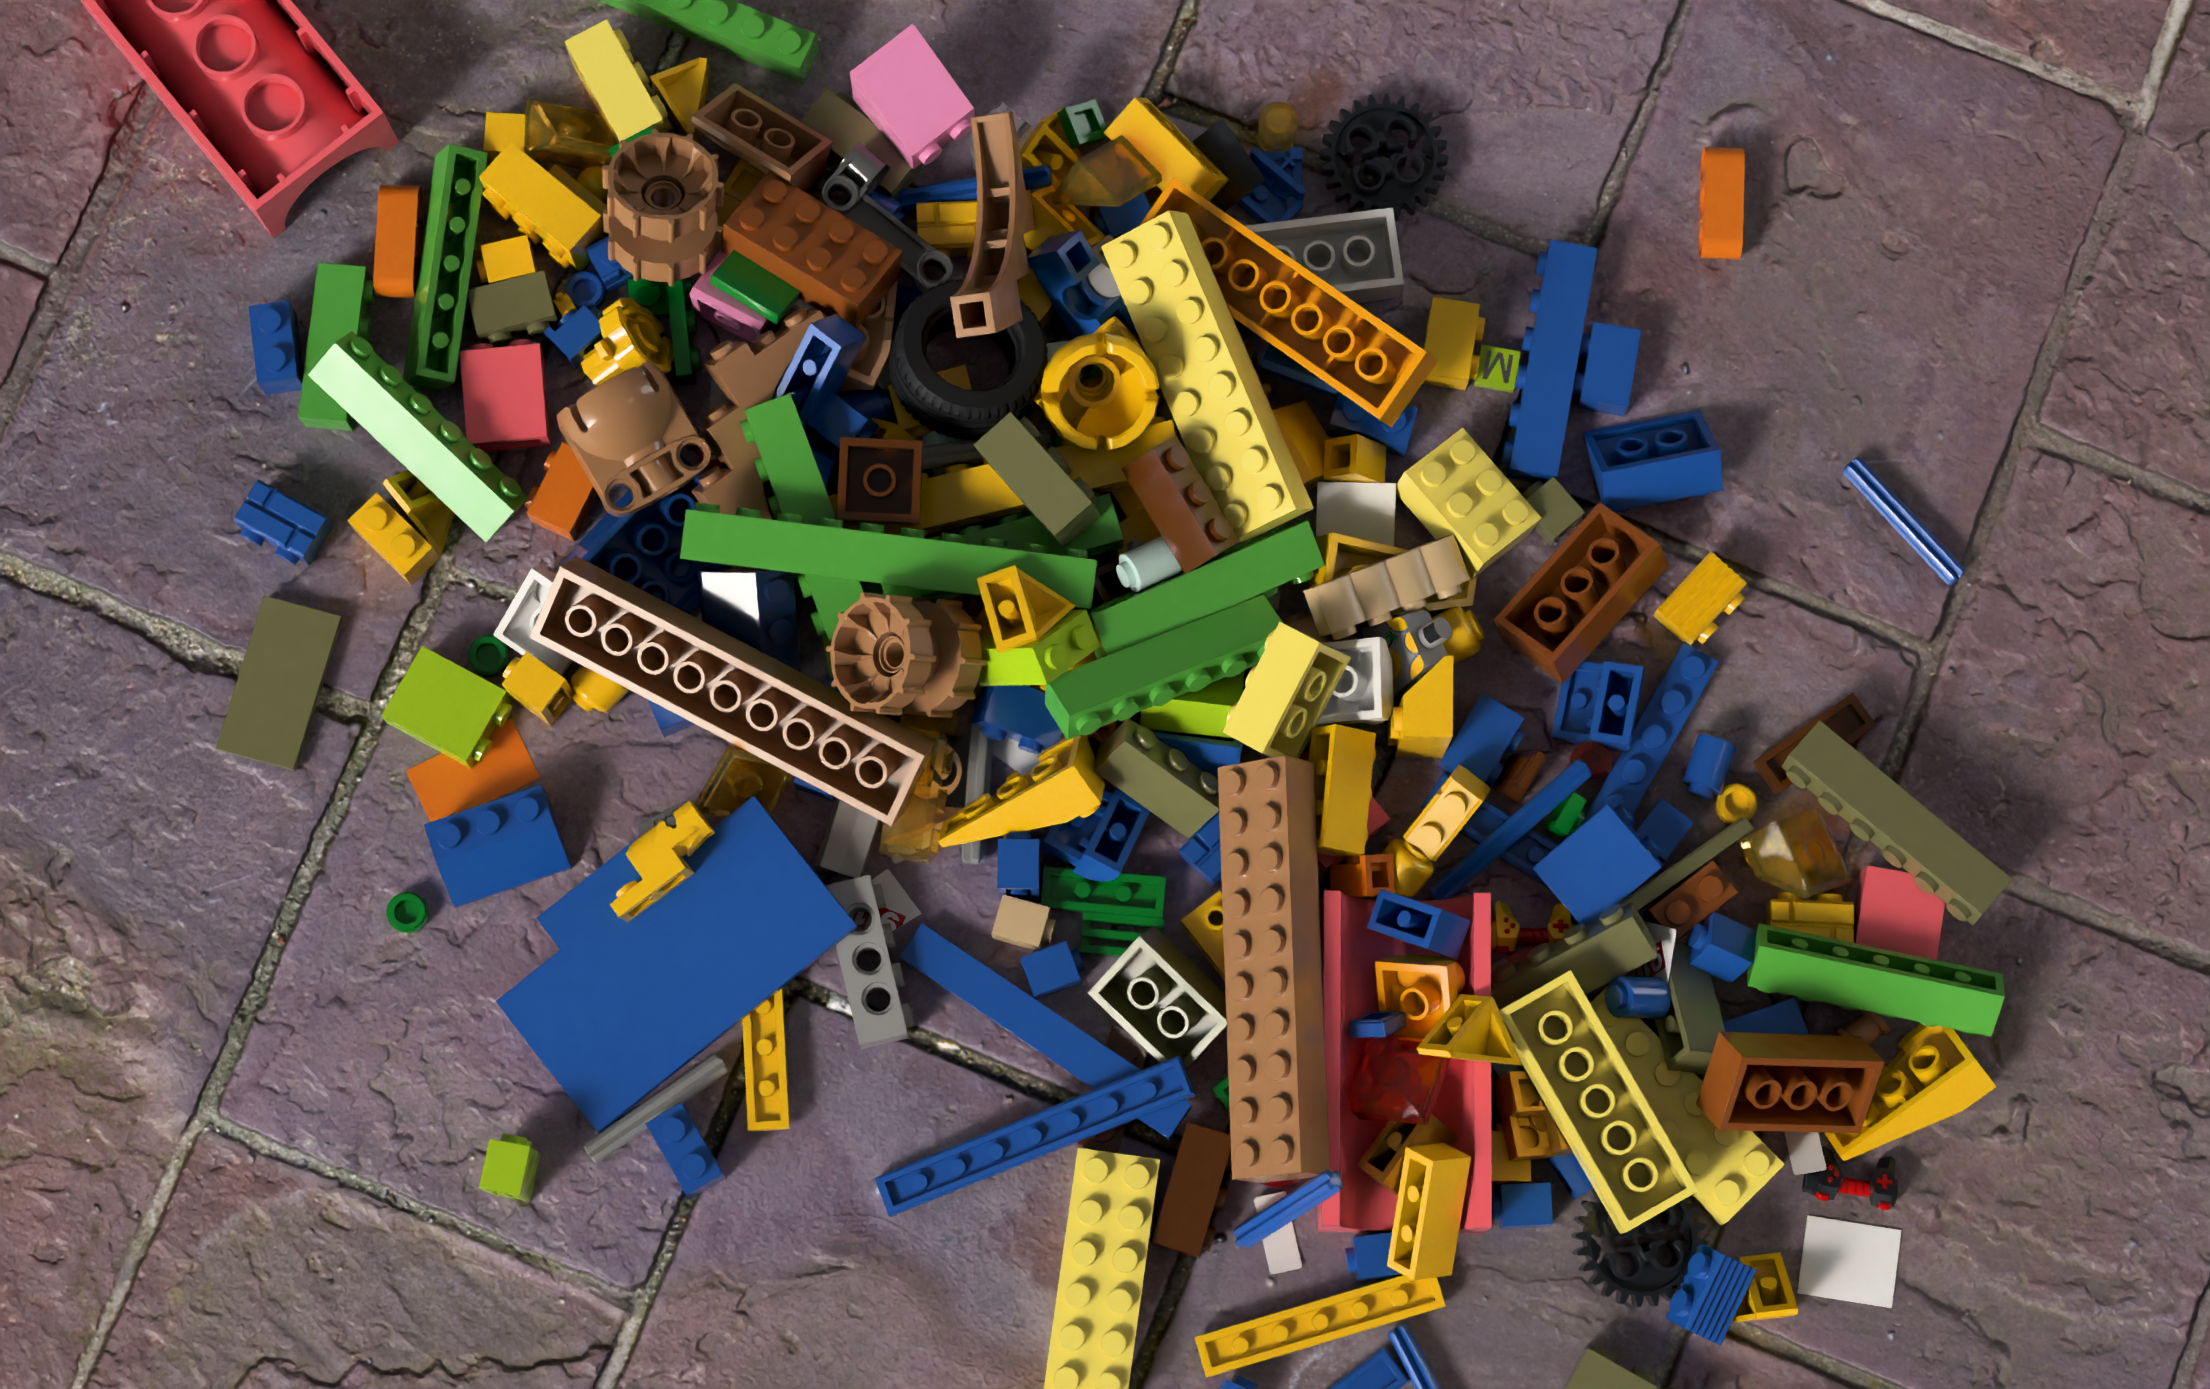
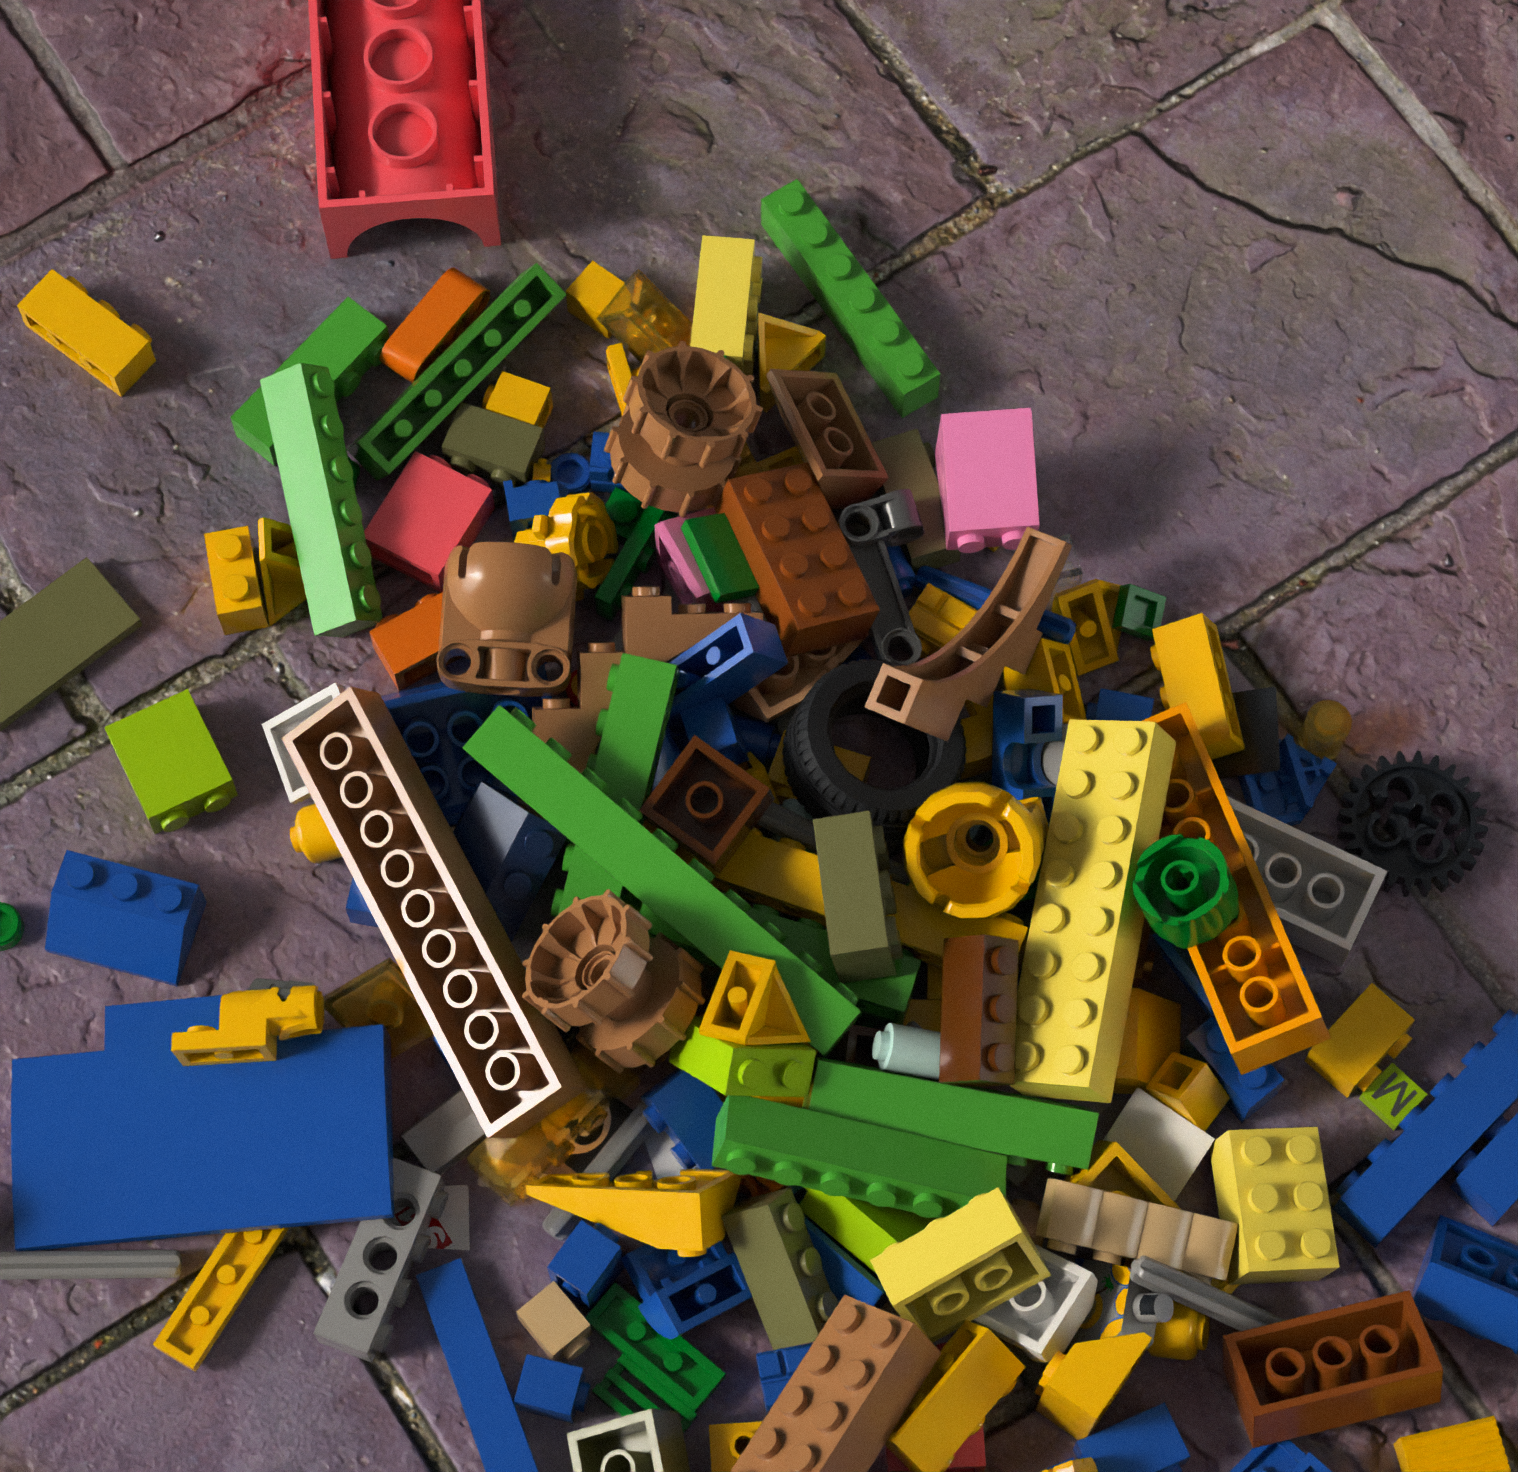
camera: 35 degrees right, 10 degrees down
blue brick [234,479,334,566] -> none
blue brick [248,300,304,395] -> none
orange sticker [406,719,540,822] -> none
green tile [468,635,510,677] -> none
yellow brick [479,141,609,273] -> none
yellow brick [502,651,575,727] -> none
blue brick [645,1102,726,1199] -> none
clear yellow slope [1052,135,1162,207] -> none
olive brick [1522,477,1585,547] -> none
none -> yellow brick [17,269,156,397]
none -> light grey axle [1129,1255,1285,1331]
none -> green brick [1133,834,1239,949]

